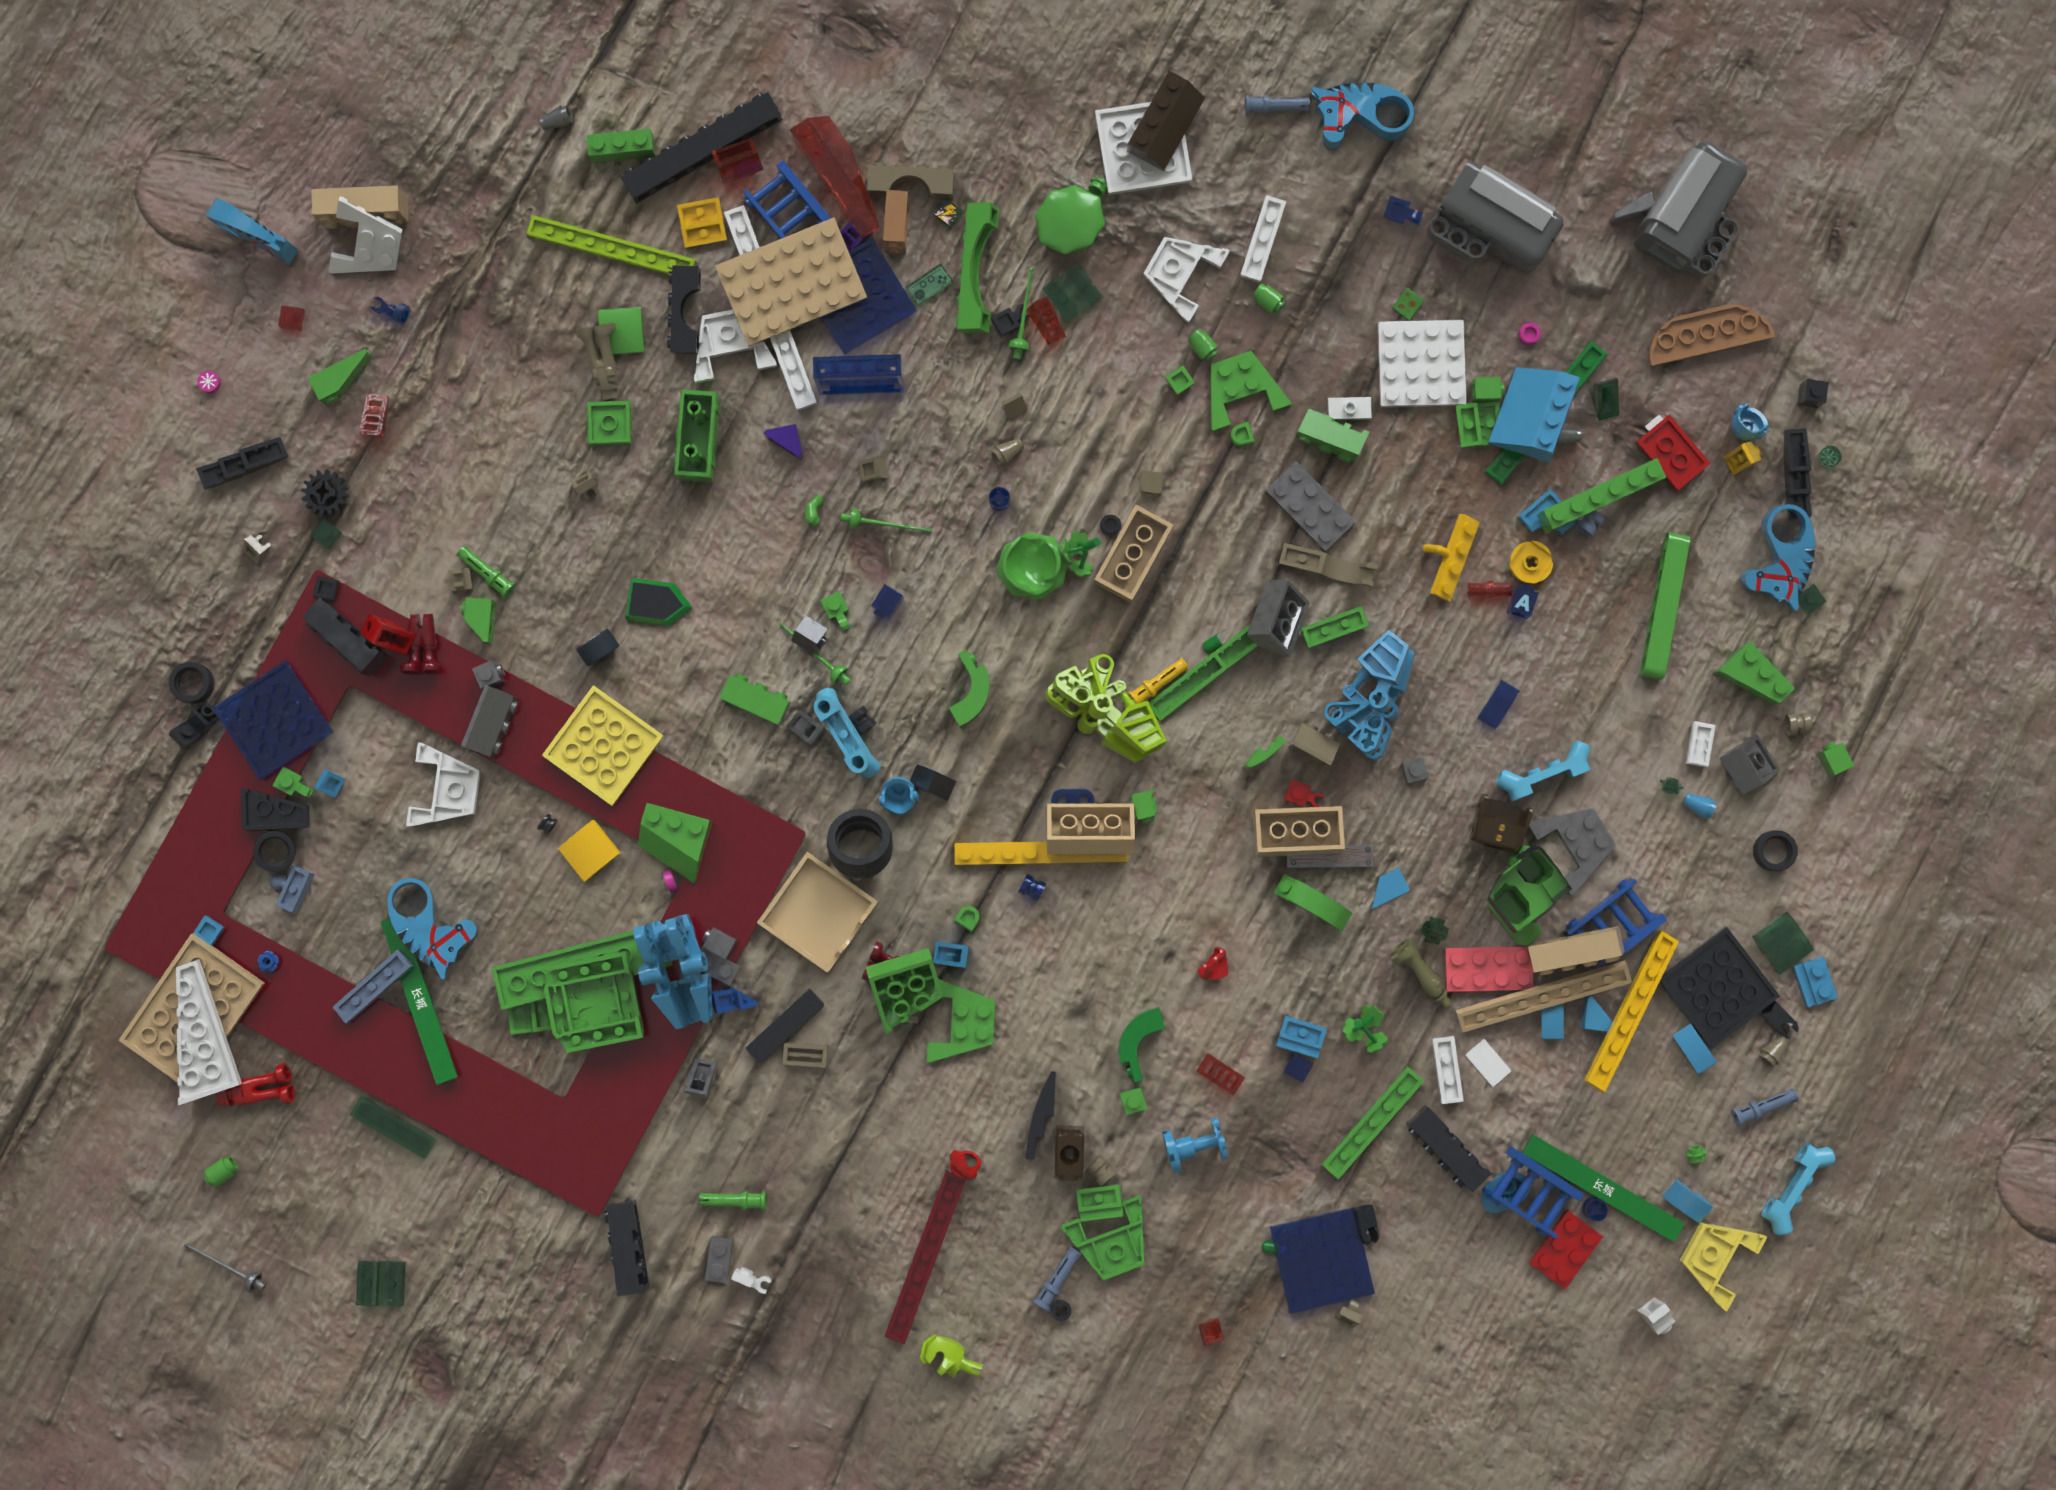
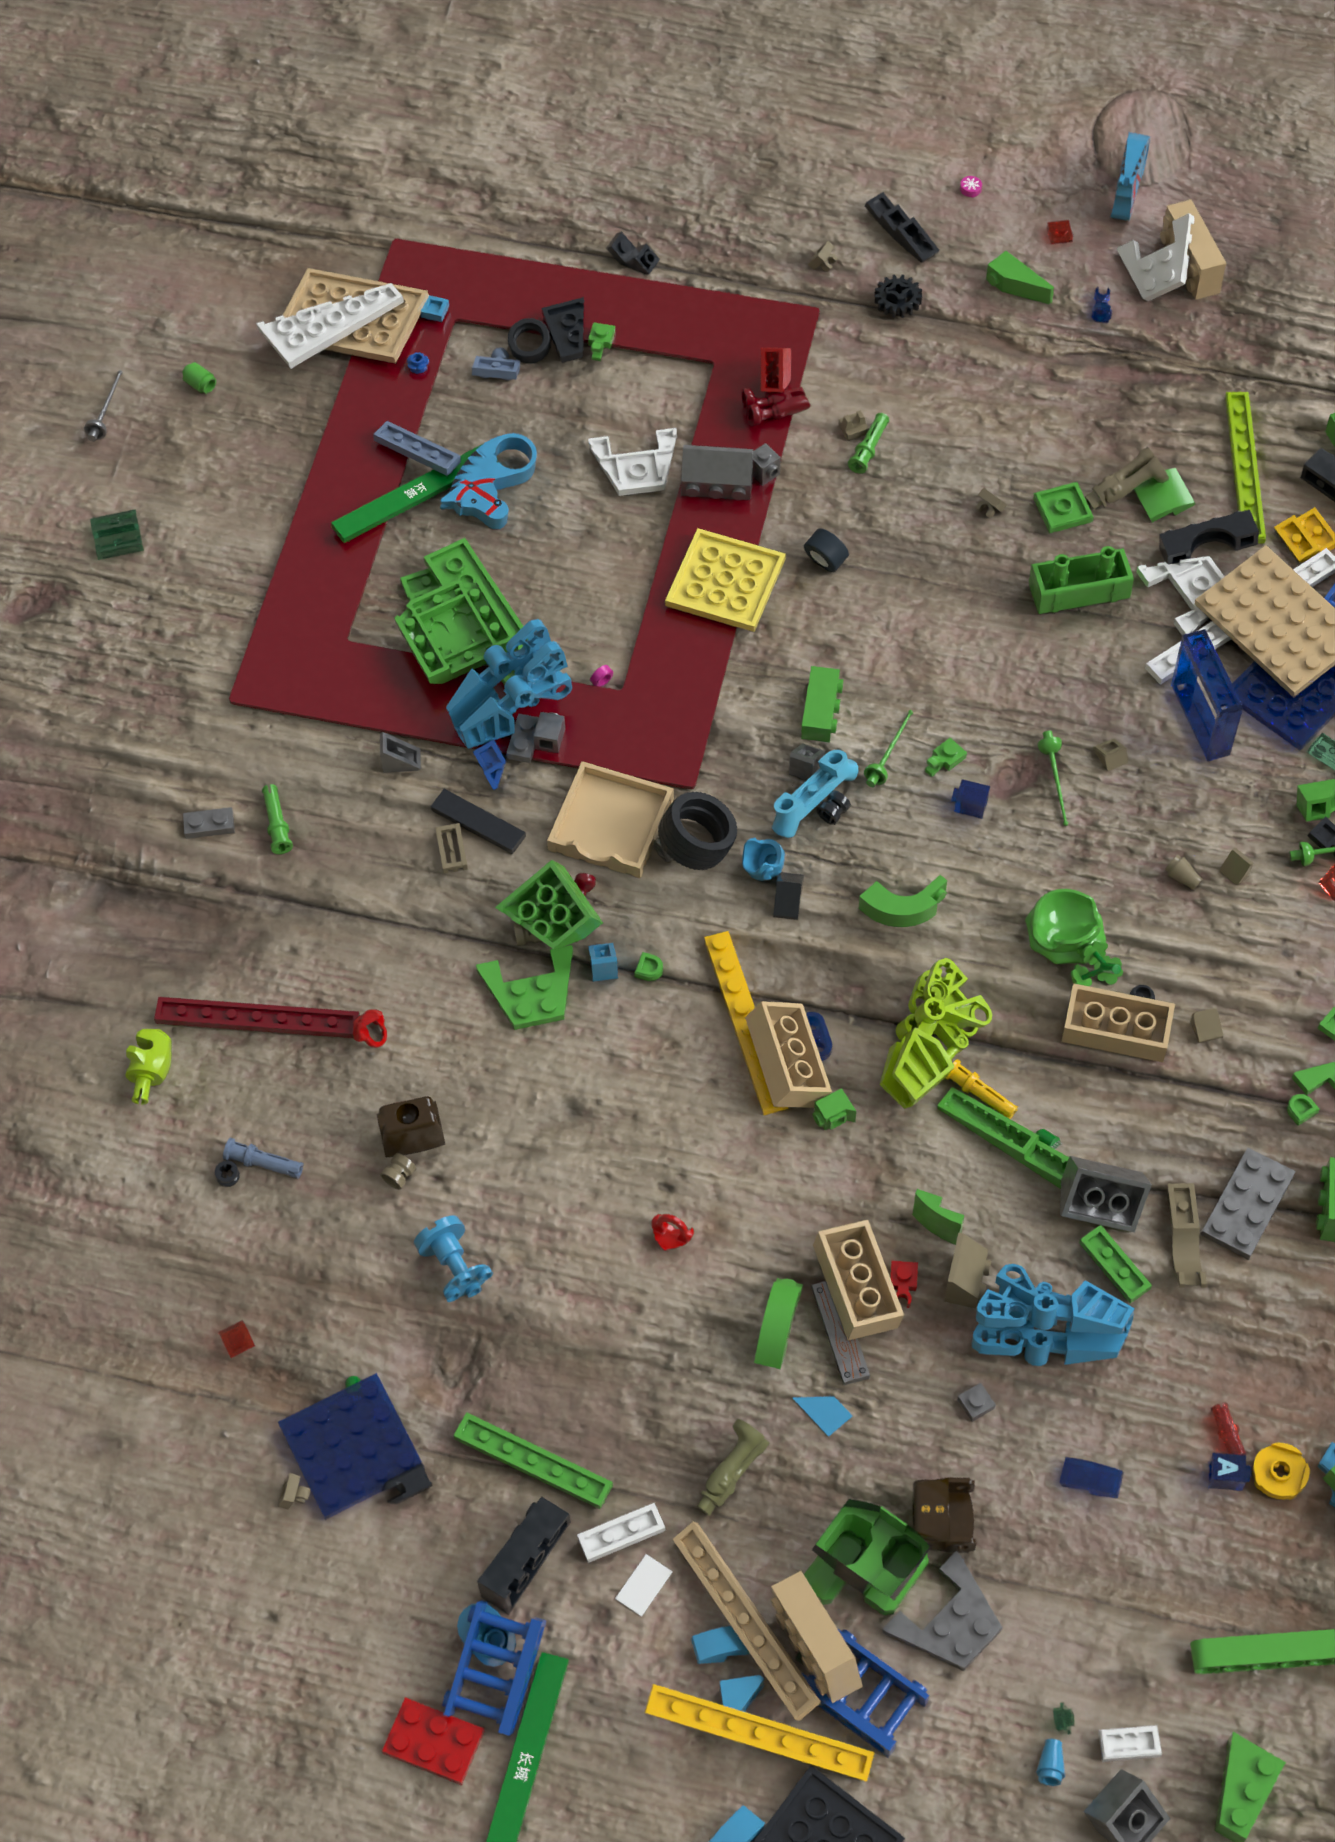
camera: 80 degrees right, 25 degrees down
black tyre [169,662,214,704] -> none
clear blue plate [213,660,334,780] -> none
red piece [215,1063,295,1107] -> none
black wedge [303,598,389,675] -> none
clear green plate [310,518,342,549] -> none
black tile [313,576,340,602] -> none
dark azure plate [314,769,346,798] -> none
clear green plate [350,1096,437,1159] -> none
clear red slope [360,394,389,439] -> none
bright green slope [461,597,496,644] -> none
black bush [537,814,558,835] -> none
yellow slope [558,820,621,882] -> none
black wedge [604,1199,650,1297] -> none
black tile [626,578,693,626] -> none
bright green wedge [638,803,713,884] -> none
white plate [731,1267,772,1294] -> none
dark purple slope [764,424,803,460] -> none
brick [791,616,828,654] -> none
bright green arm [805,494,825,527] -> none
clear blue wheel [989,487,1010,511] -> none
clear blue wheel [1018,874,1047,902] -> none
black slope [1026,1071,1056,1159] -> none
bright green wing [1061,1195,1144,1280] -> none
bright green plate [1076,1184,1124,1222] -> none
green arch [1118,1007,1165,1082] -> none
bright green brick [1119,1086,1147,1115] -> none
clear red slope [1196,1053,1245,1096] -> none
dark azure plate [1276,1015,1327,1059] -> none
clear blue plate [1283,1053,1313,1083] -> none
bright green plant [1342,1005,1388,1053] -> none
clear green gear [1421,917,1449,945] -> none
yellow plate [1423,514,1480,602] -> none
coral plate [1444,946,1534,992] -> none
medium azure plate [1496,741,1591,801] -> none
clear blue wheel [1582,1197,1608,1221] -> none

